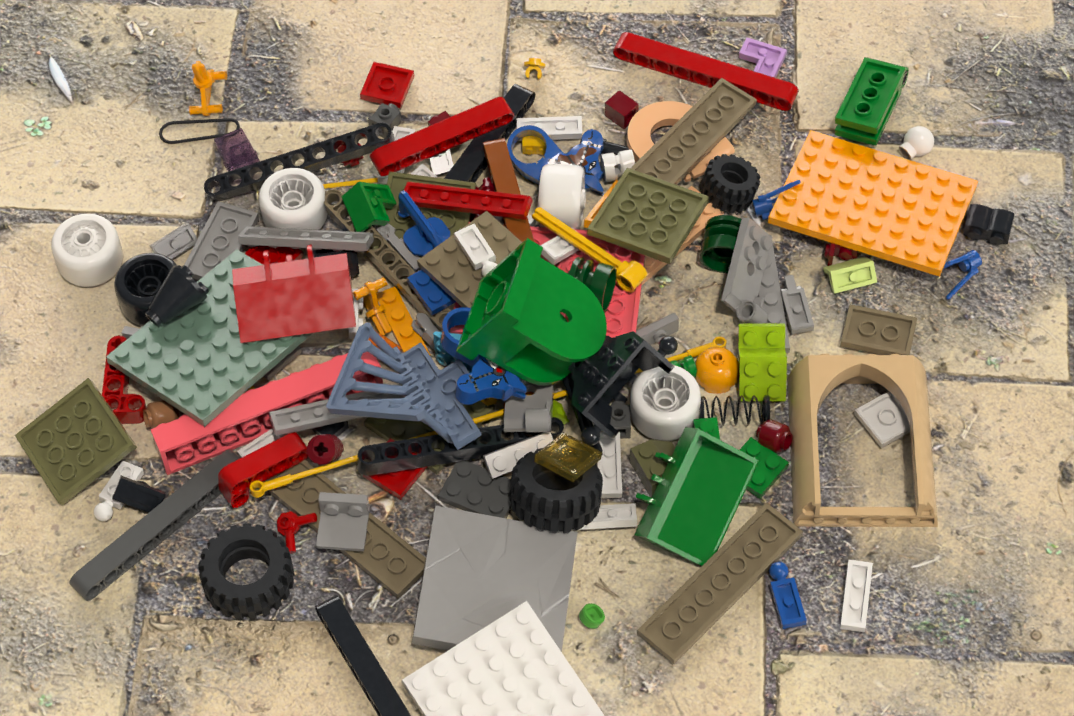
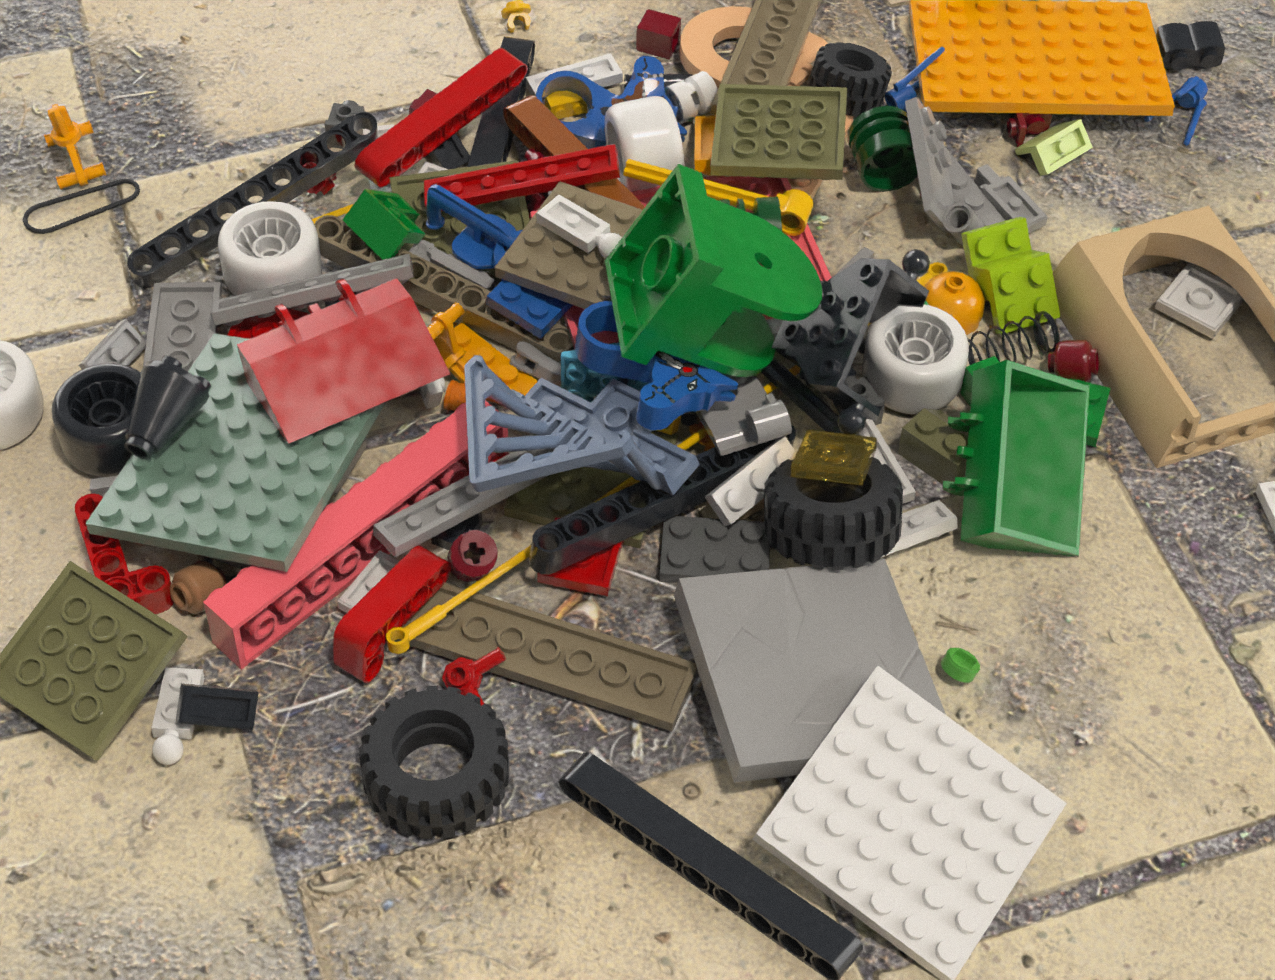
camera: 25 degrees left, 5 degrees down
dark grey beam [69,450,240,601] -> none
clear purple piece [214,128,260,171] -> none
light grey bracket [316,492,370,551] -> none
red plate [360,62,415,108] -> none
dark tan plate [637,503,803,664] -> none
blue plate [769,562,807,629] -> none
dark tan plate [840,304,917,355] -> none

